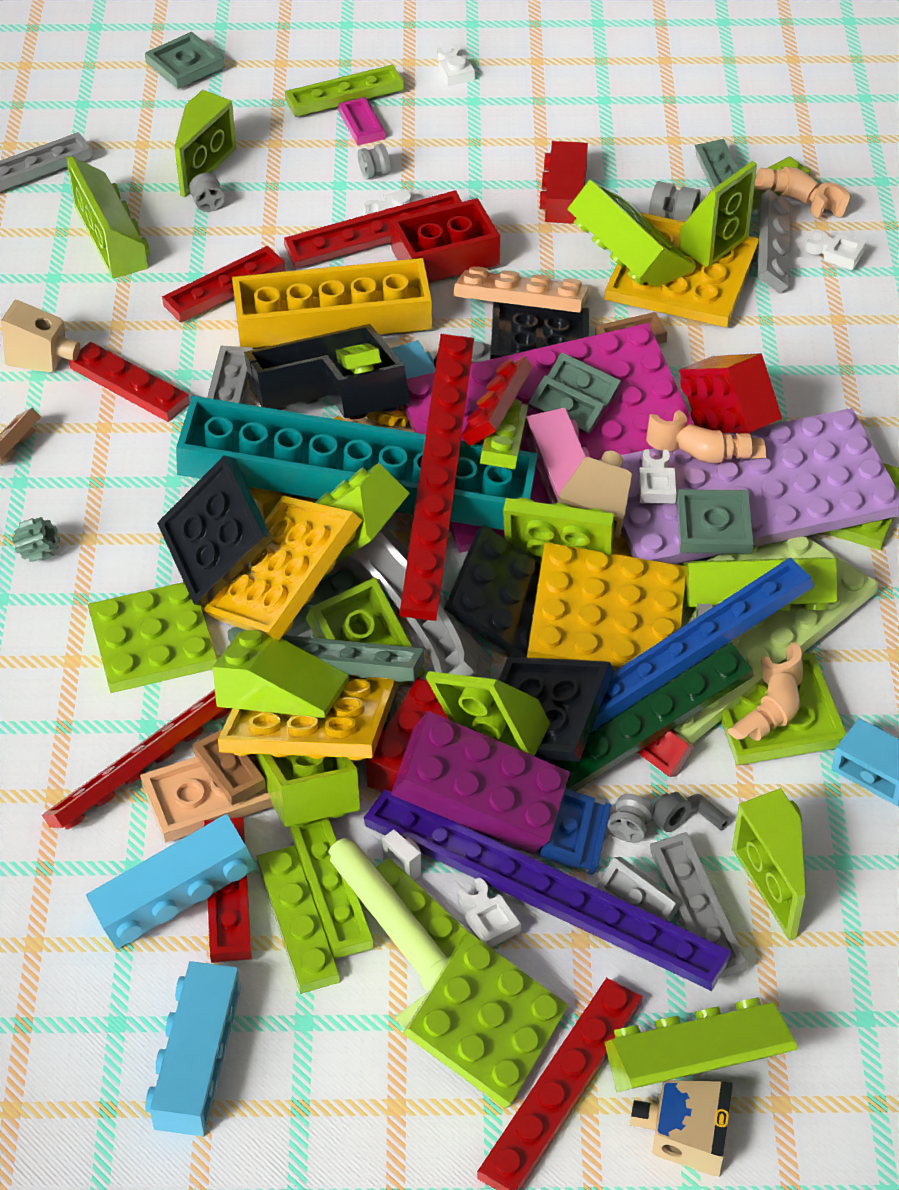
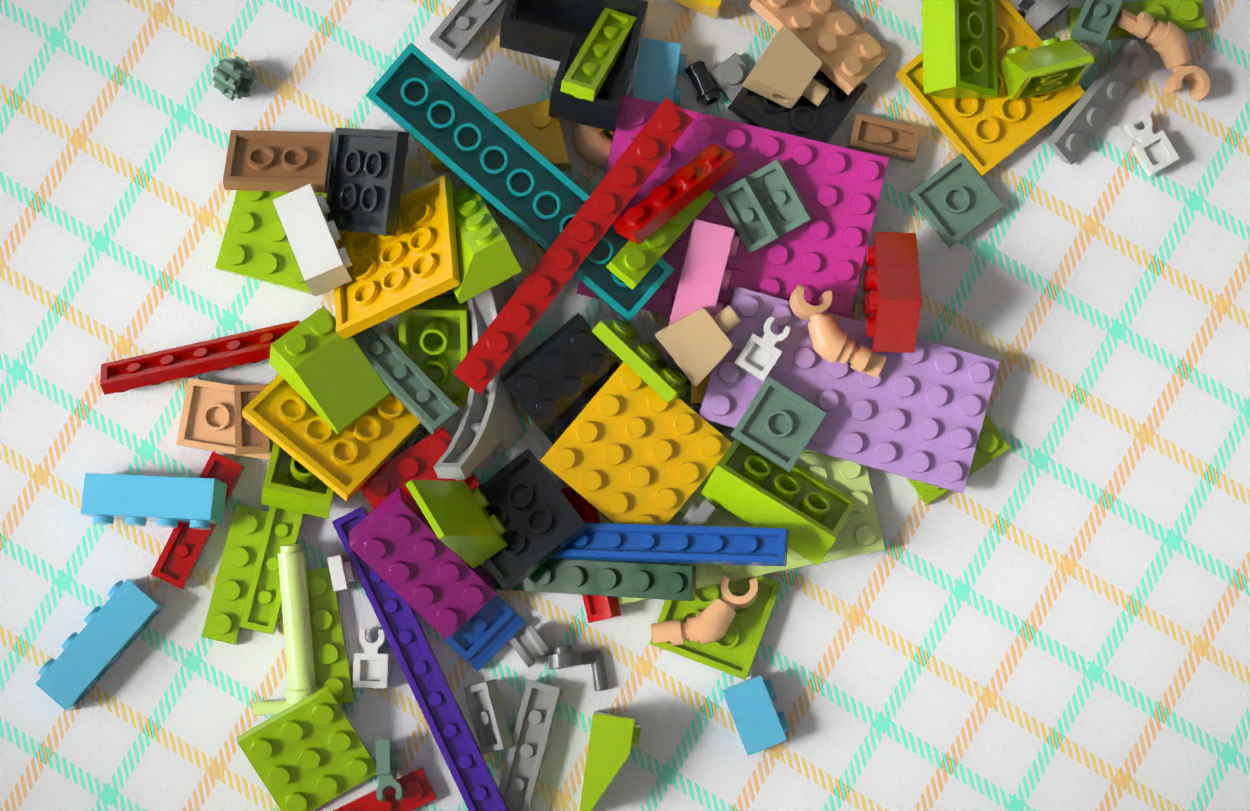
camera: 35 degrees right, 35 degrees up
none -> medium nougat plate [223,130,333,193]
none -> white brick [273,184,353,297]
none -> sand green plate [376,739,405,802]
none -> tan torso [742,25,830,108]
none -> sand green plate [908,153,1004,248]

